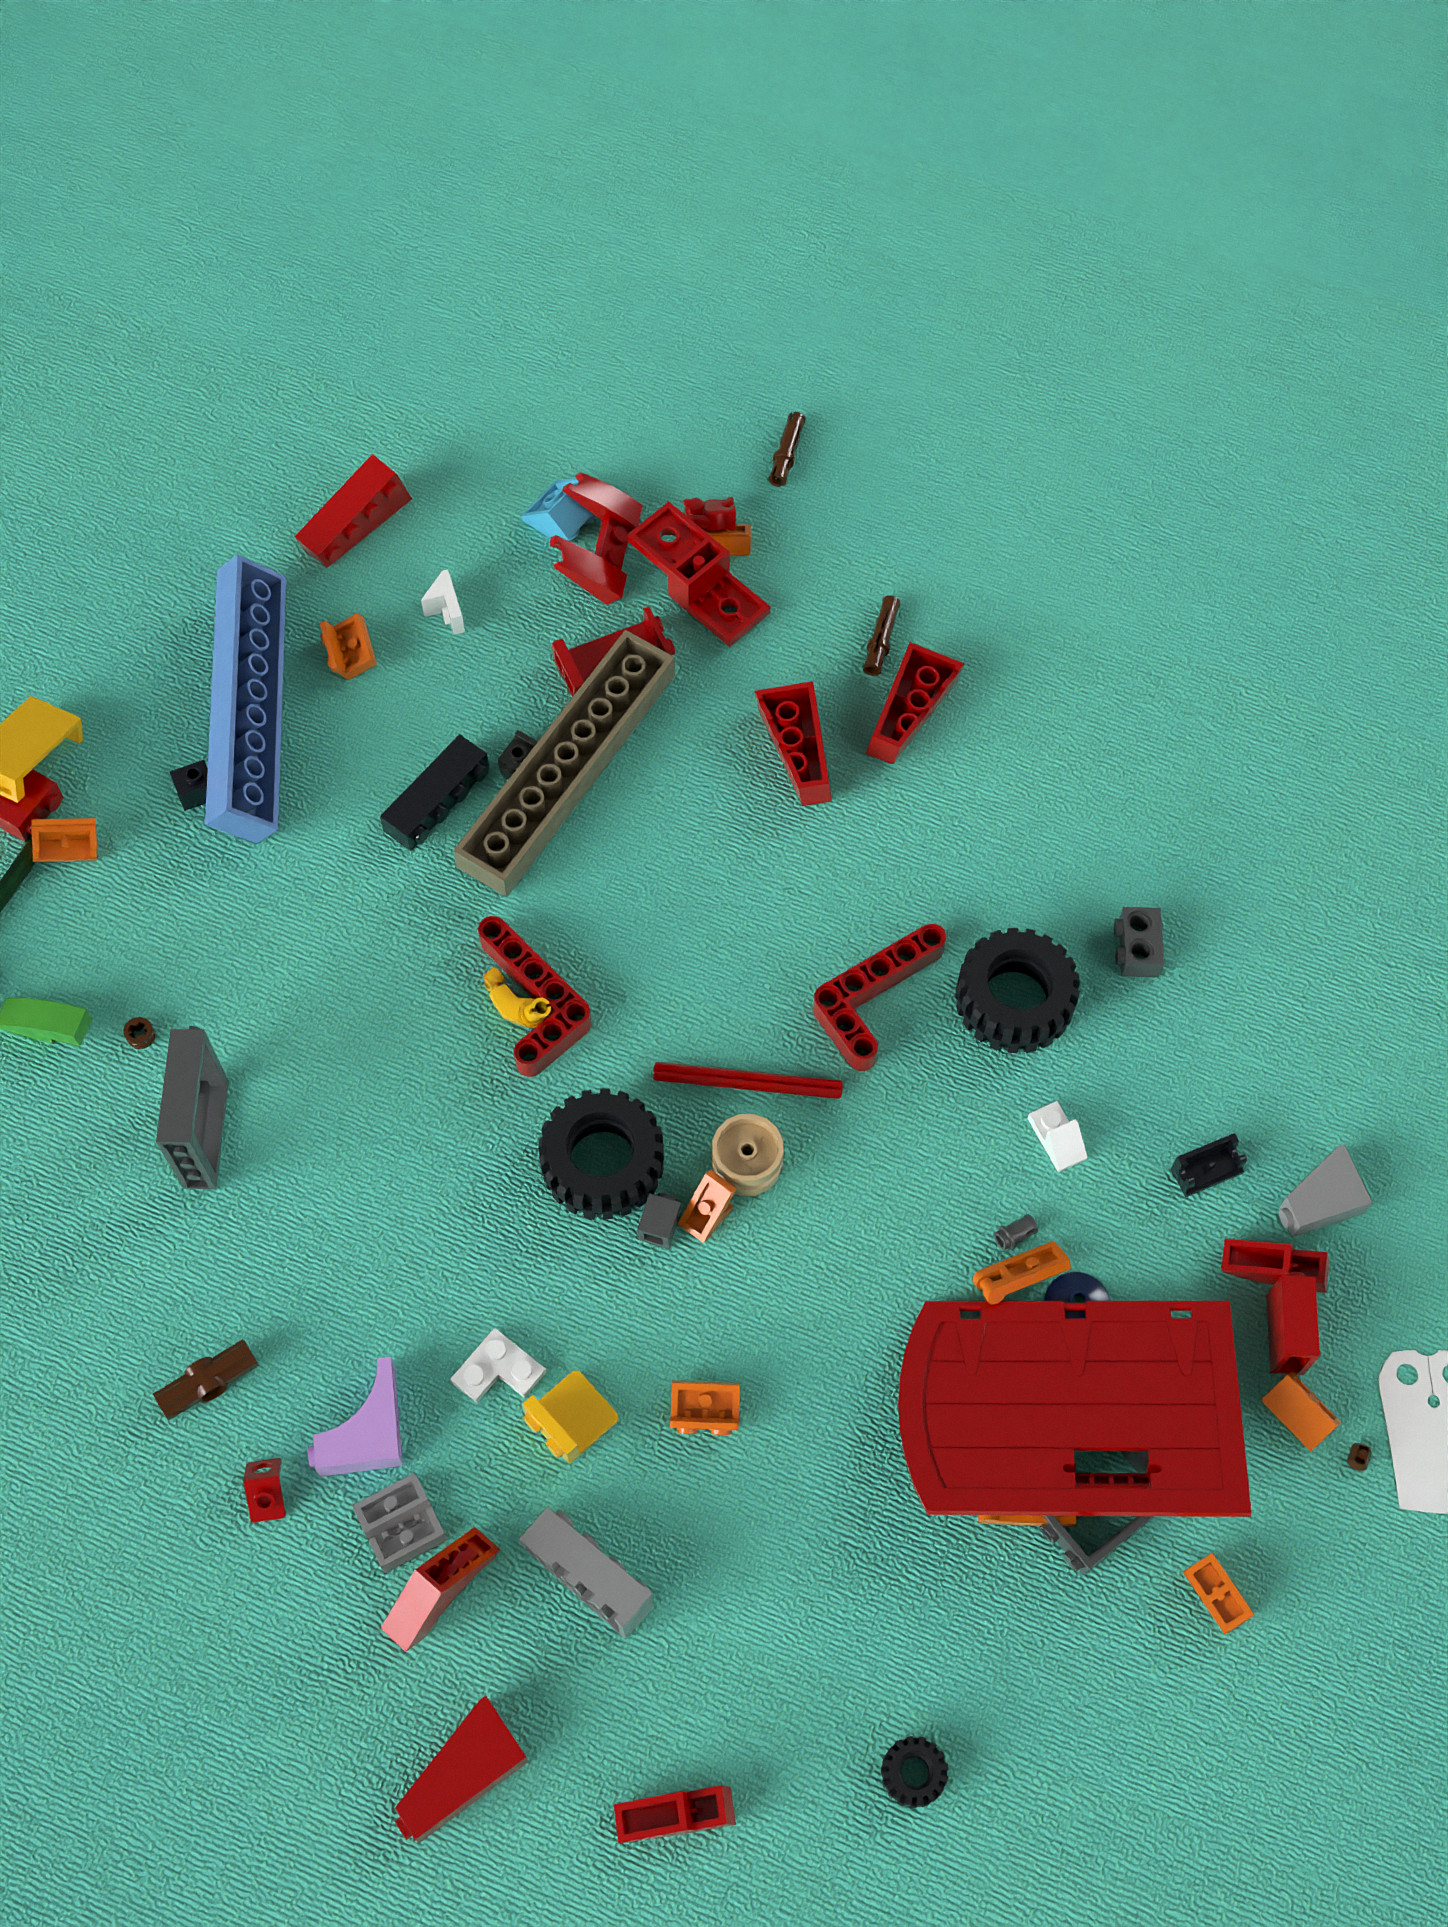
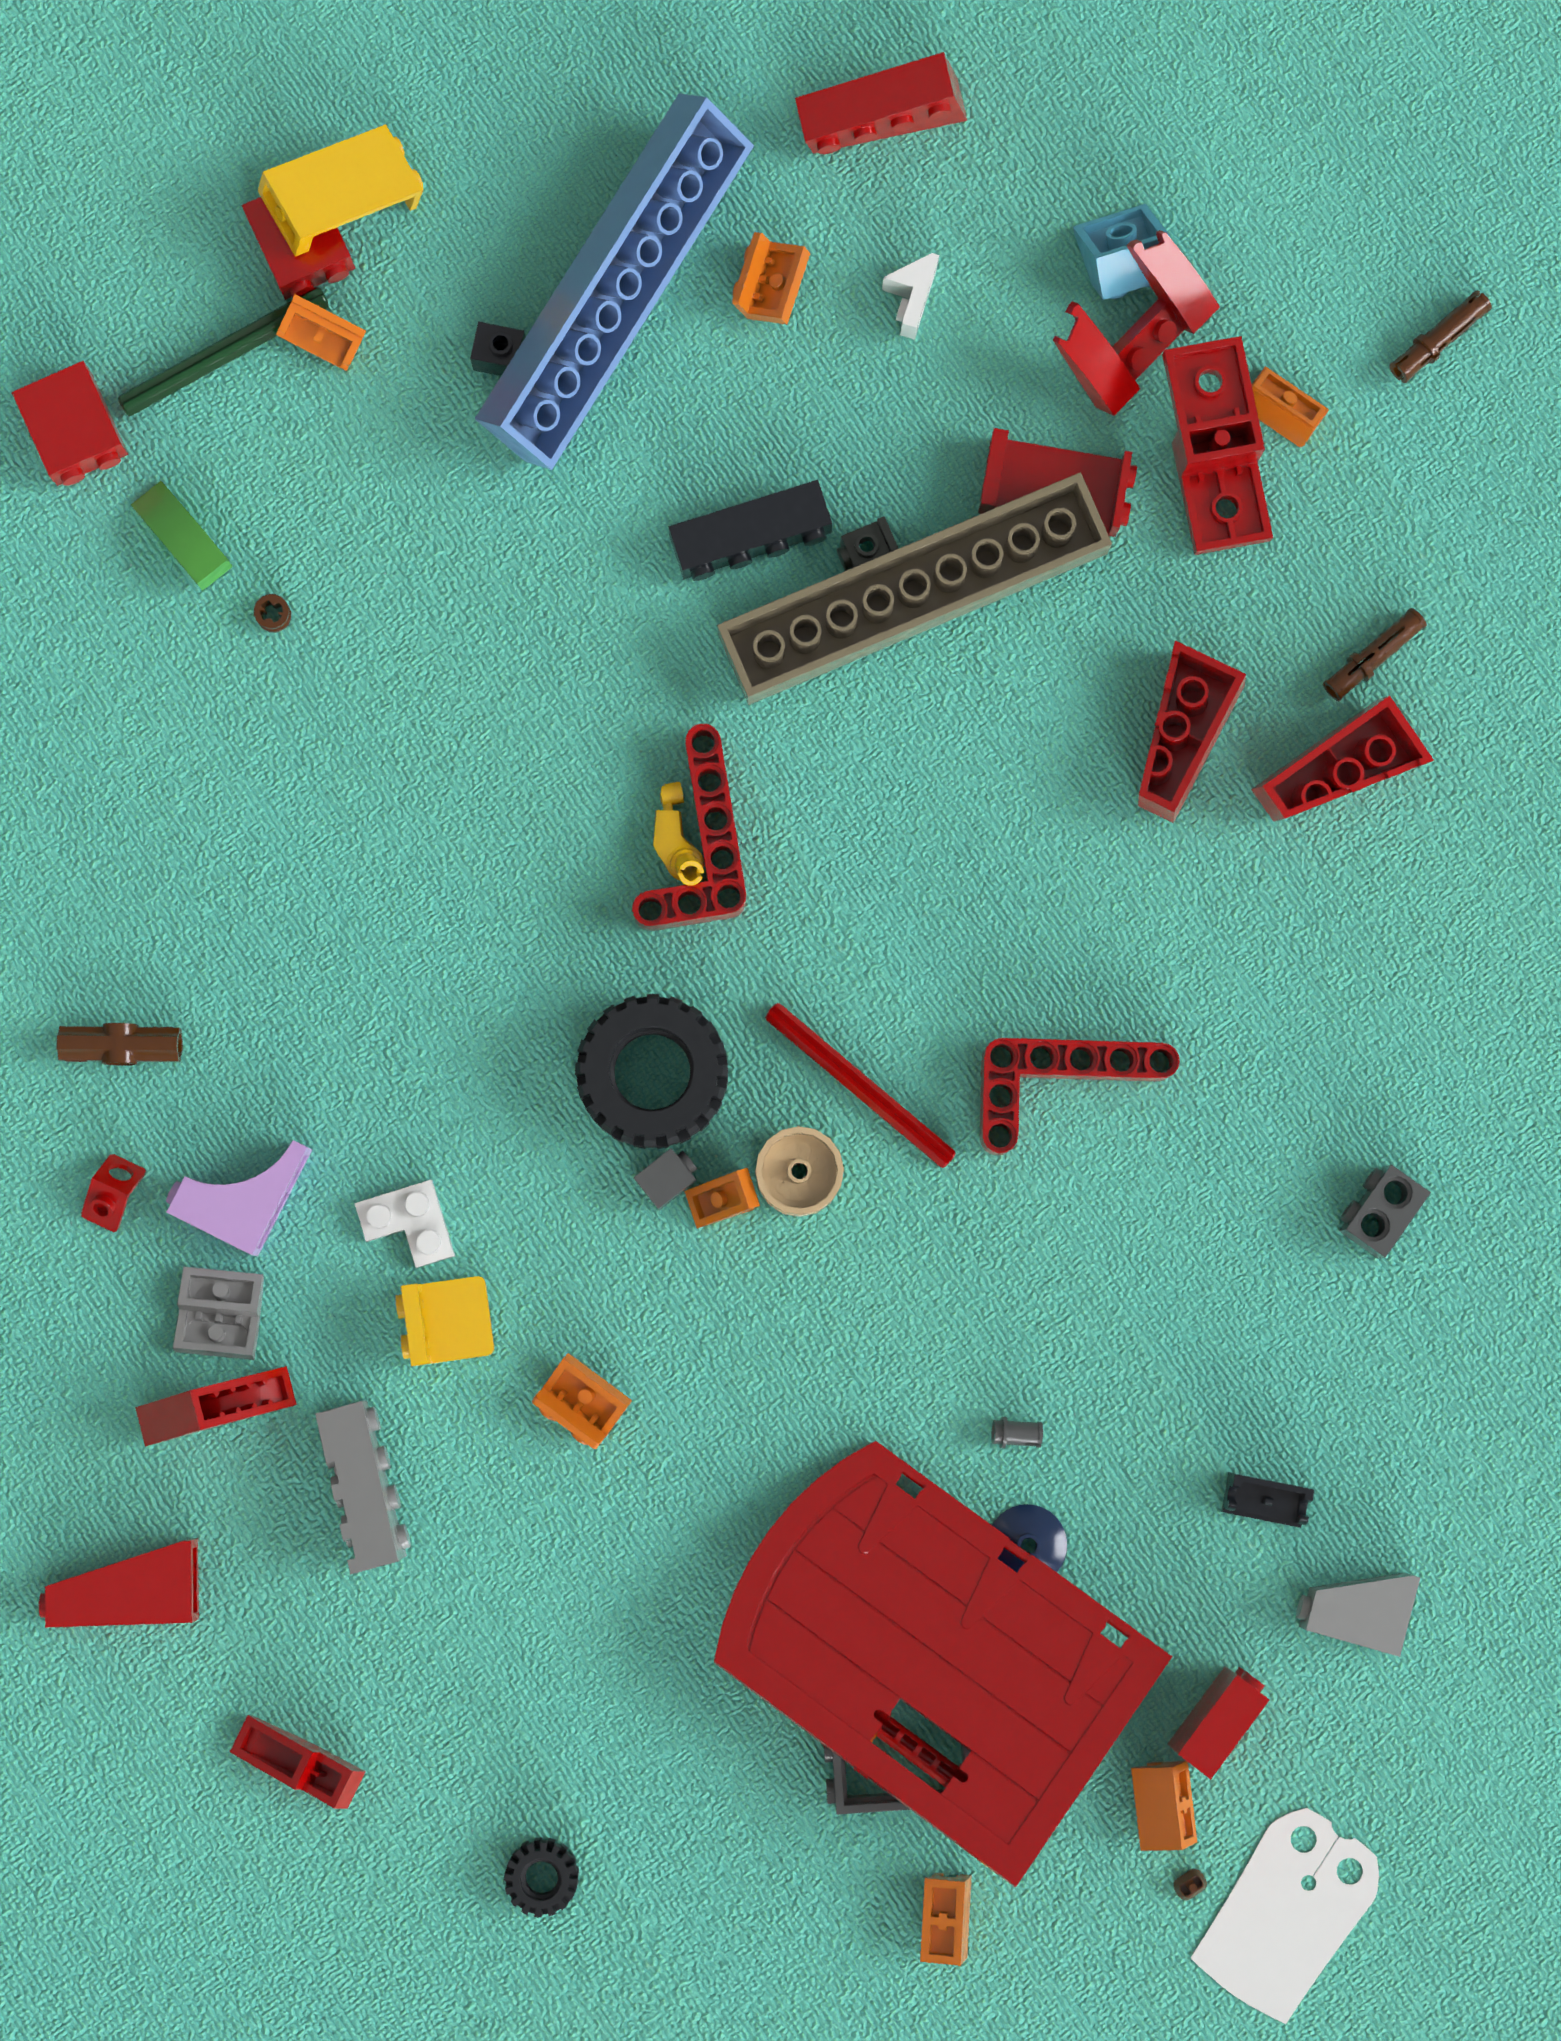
camera: 30 degrees right, 20 degrees up
dark grey window [156,1026,229,1190] -> none
red animal [683,497,736,531] -> none
black tyre [955,928,1080,1054] -> none
orange plate [972,1241,1071,1305] -> none
white slope [1028,1101,1088,1173] -> none
red slope [1221,1239,1330,1293] -> none

